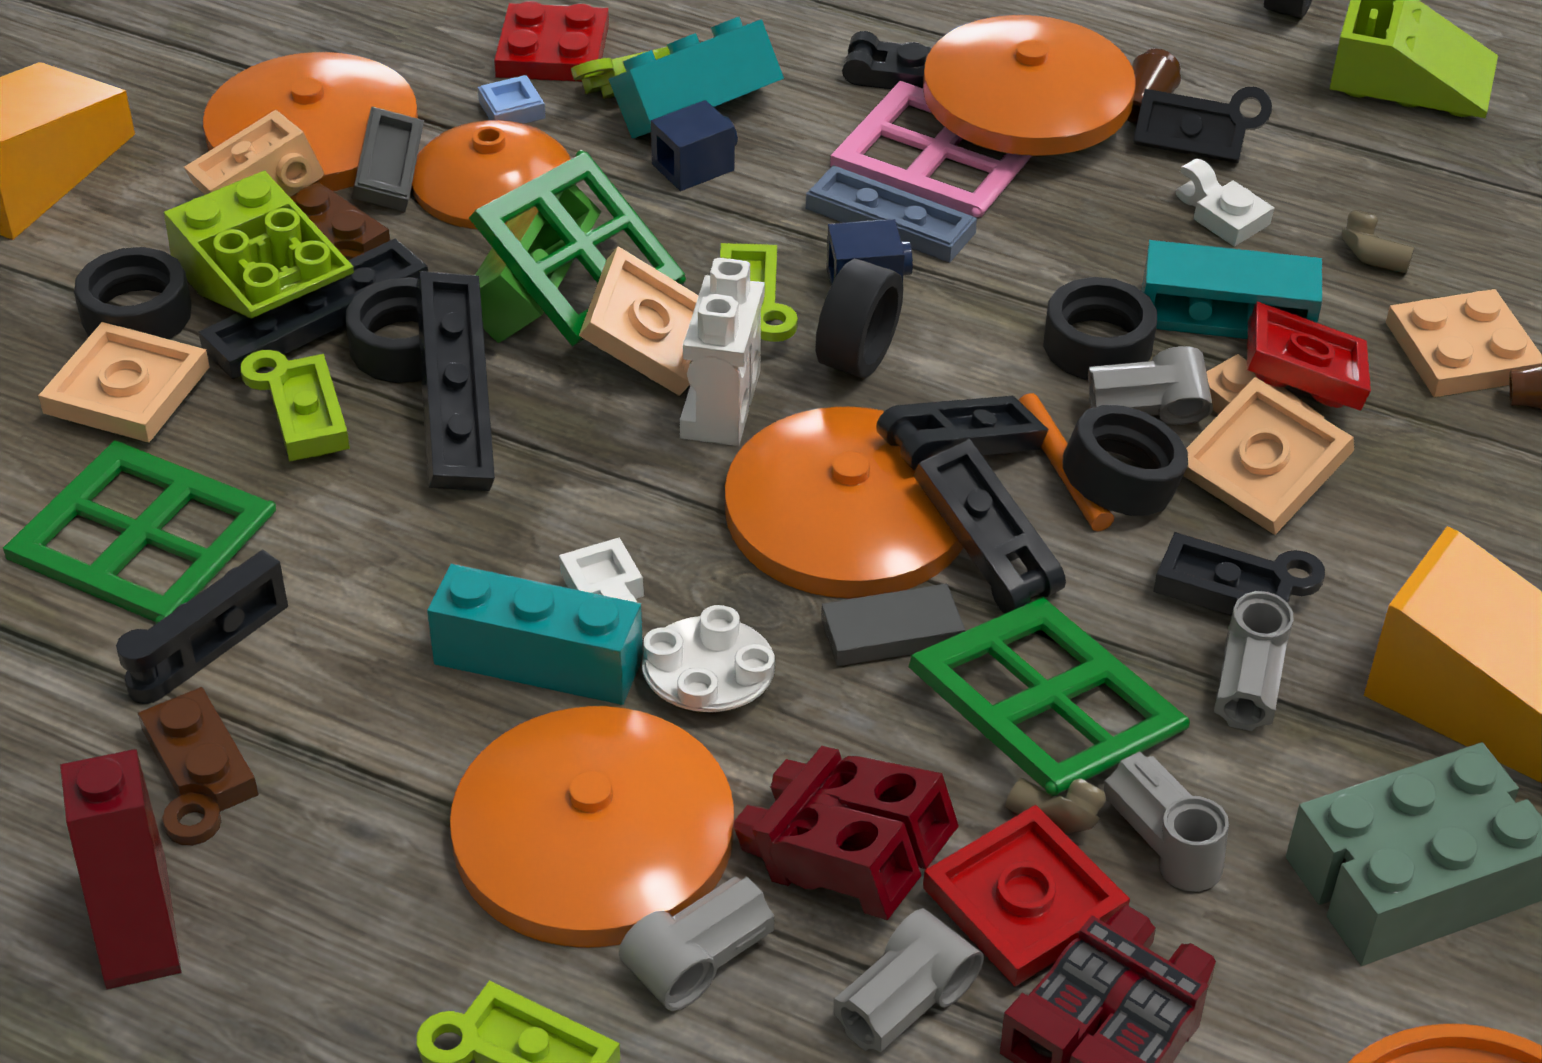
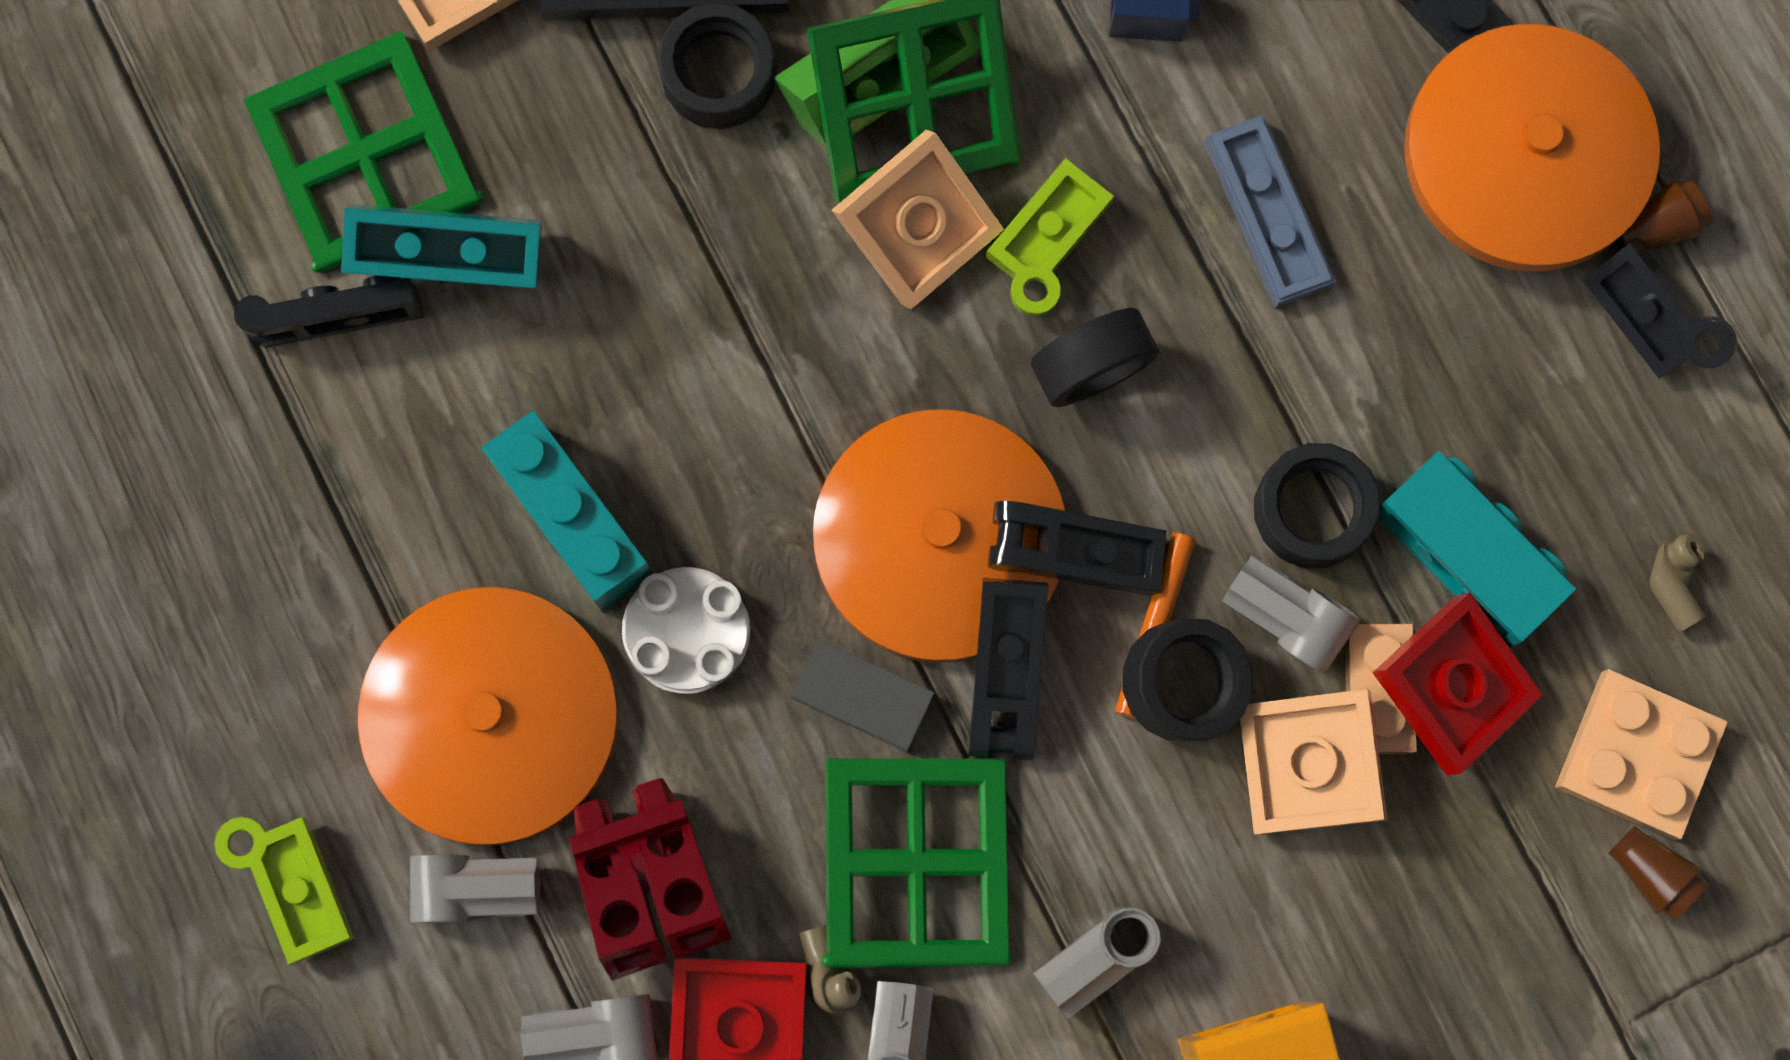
camera: 35 degrees right, 35 degrees up
dark red slope [60,749,182,990] -> none
reddish brown hinge [138,687,259,846] -> none
lime hinge [241,350,350,462] -> none
black plate [416,271,495,491] -> none
white plate [559,537,644,639] -> none
white hips [680,258,765,446] -> none
dark blue brick [826,219,913,286] -> none
bright pink window [830,81,1032,218] -> none
black hinge [1153,532,1325,616] -> none
white plate [1176,158,1274,247] -> none
none -> teal brick [341,204,542,288]

